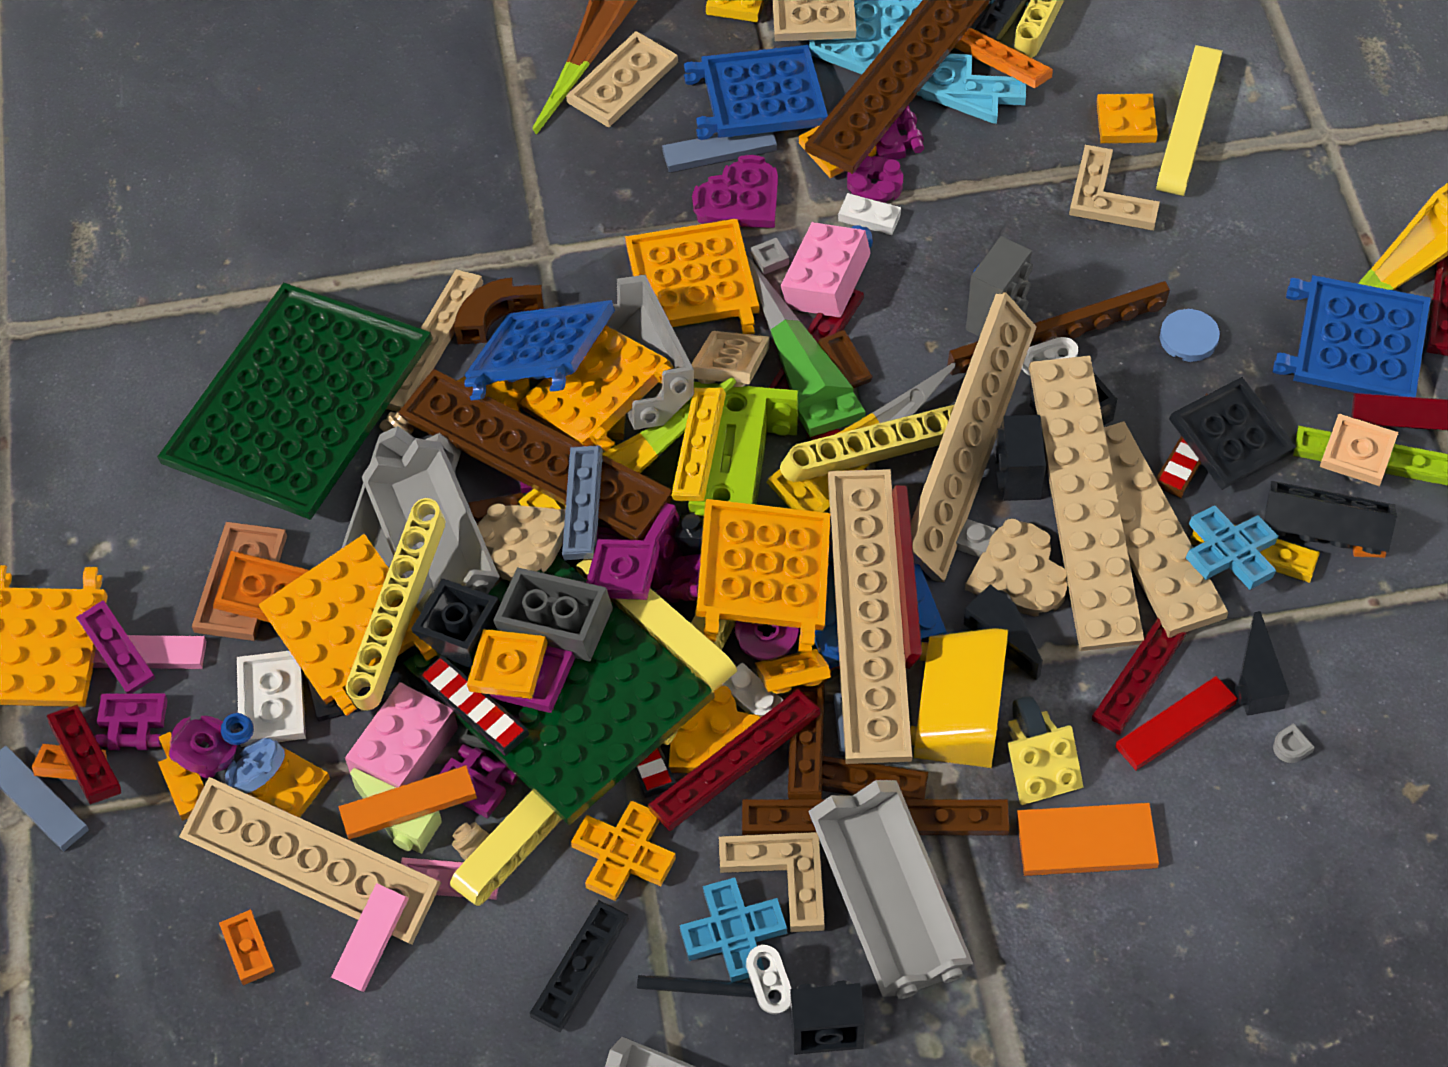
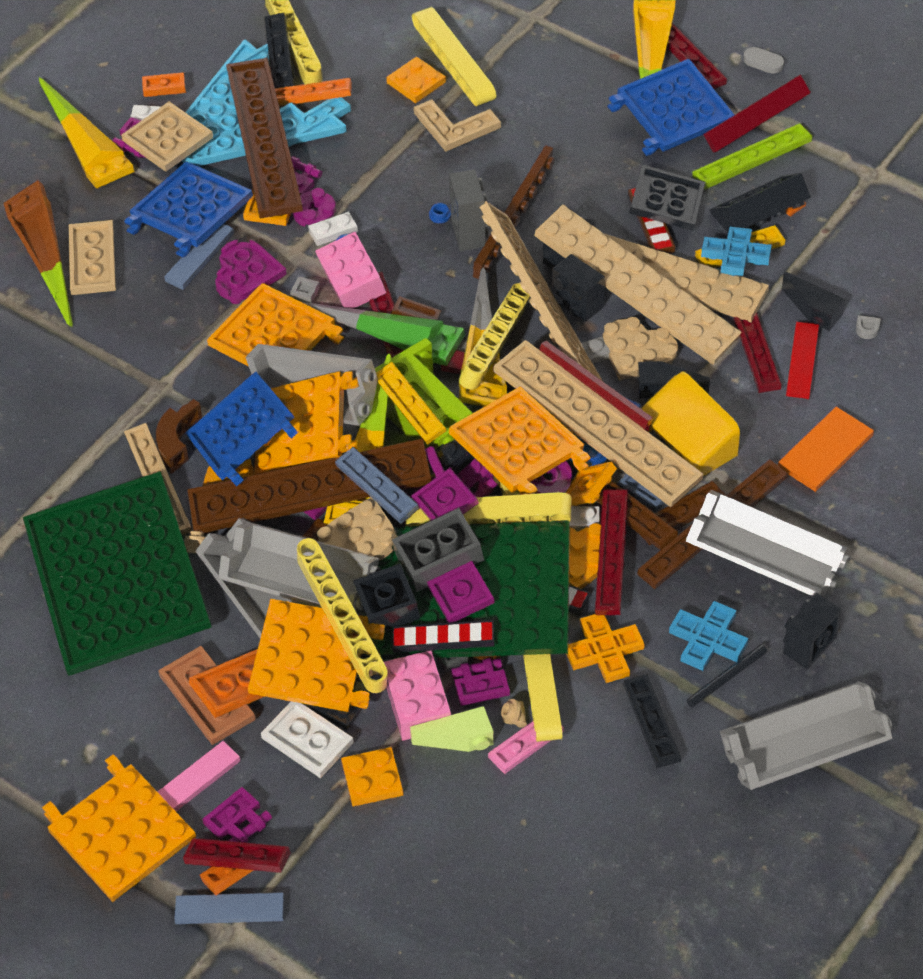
camera: 45 degrees left, 5 degrees down
magenta plate [76,600,156,694] -> none
light orange plate [158,732,204,821] -> none
magenta plate [169,716,237,778] -> none
tan plate [179,777,441,944] -> none
orange plate [219,909,275,985] -> none
blue plate [221,713,254,745] -> none
medium blue tile [225,738,285,794] -> none
bright pink tile [331,883,409,992] -> none
orange tile [338,765,477,840] -> none
light orange plate [467,629,548,699] -> none
tan plate [691,331,770,387] -> none
tan plate [719,832,824,932] -> none
white plate [746,945,791,1014] -> none
light yellow plate [1008,696,1084,805] -> none
white plate [1022,337,1078,376] -> none
medium blue tile [1159,309,1220,362] -> none
light nougat plate [1320,414,1398,486] -> none

